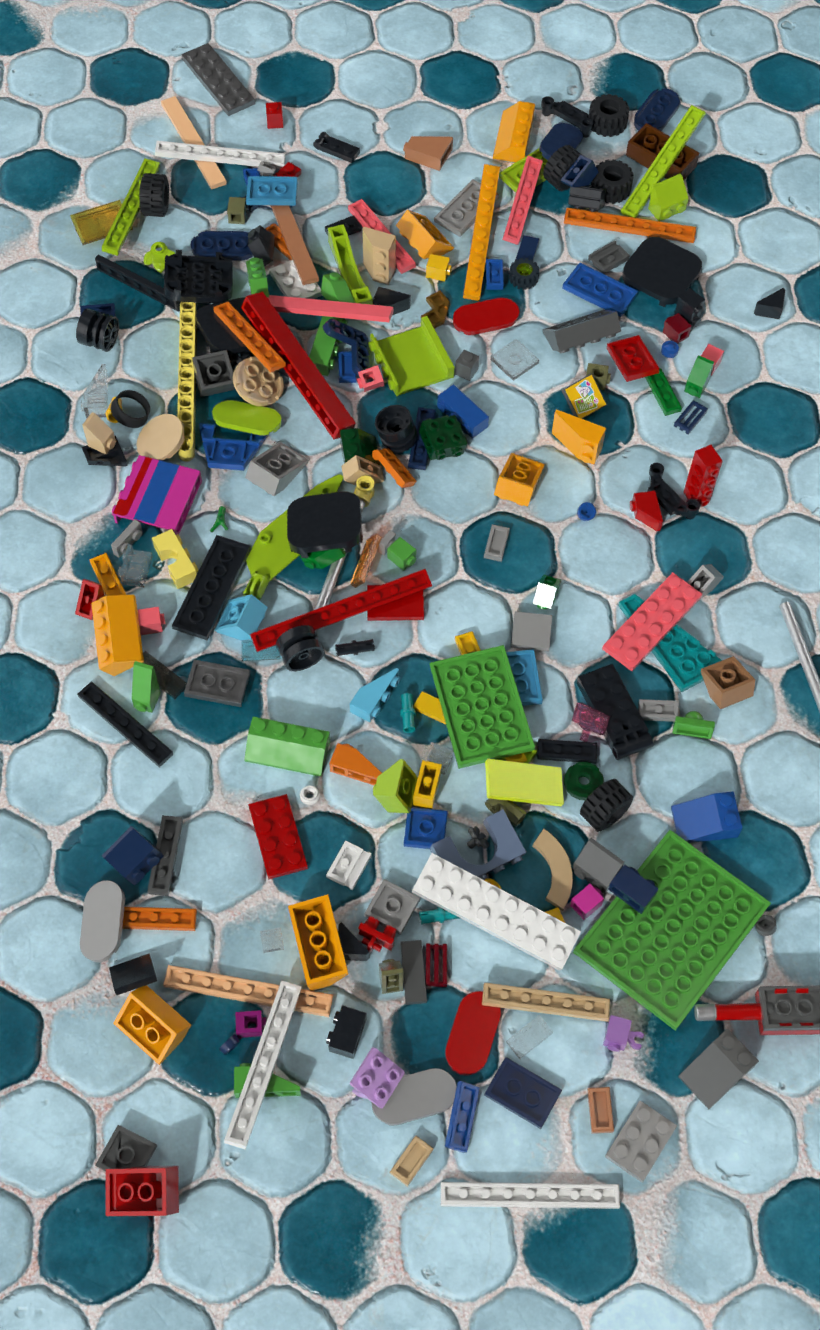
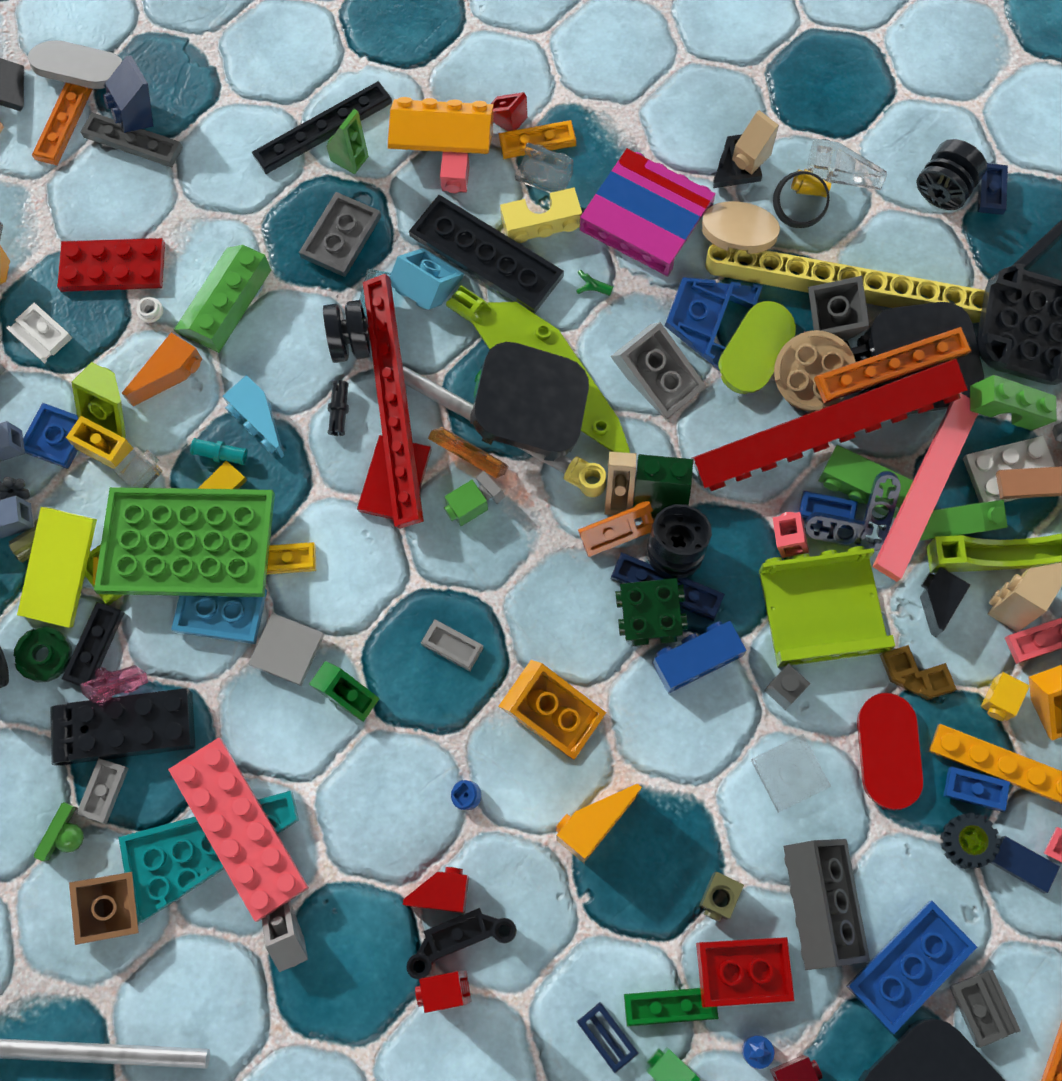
camera: 110 degrees right, 10 degrees up
light grey plate [111,519,143,558] -> none
clear smoke tile [143,651,187,699] -> none
tile [561,374,607,419] -> none

